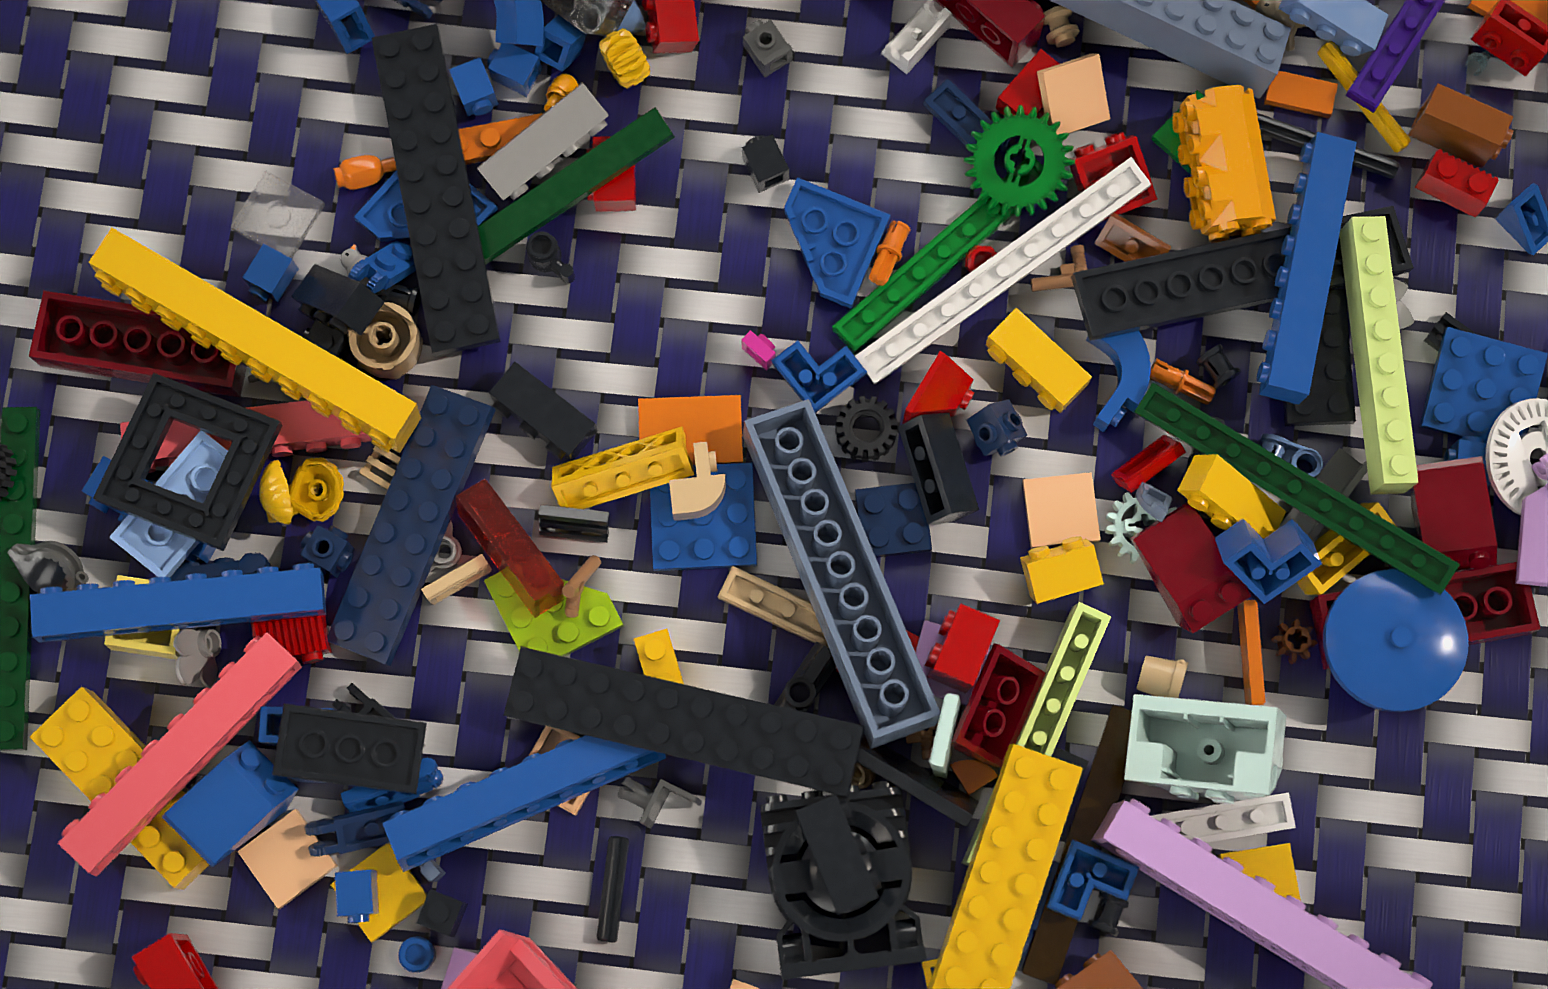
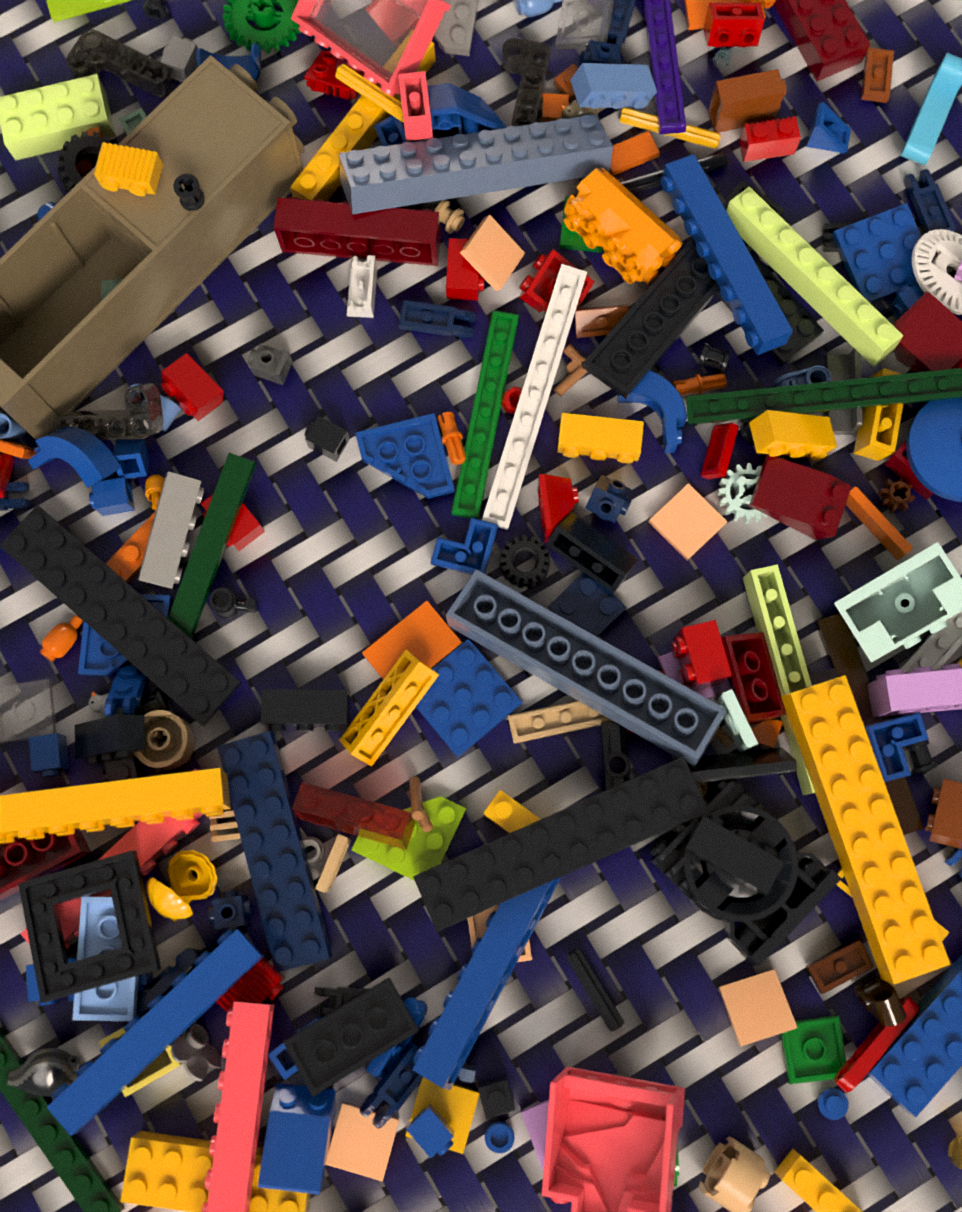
camera: 35 degrees left, 0 degrees up
blue brick [449,57,498,116] -> none
black tile [538,505,609,543] -> none
yellow gear [599,28,650,88] -> none
dark grey bracket [618,777,702,829] -> none
tan brick [669,442,726,521] -> none
dark pink plate [741,330,776,371] -> none
green gear [963,105,1075,217] -> none
yellow brick [1020,536,1104,604] -> none
sand blue tile [1136,482,1173,522] -> none
tan piece [1136,656,1188,698] -> none
blue brick [1215,518,1322,604] -> none

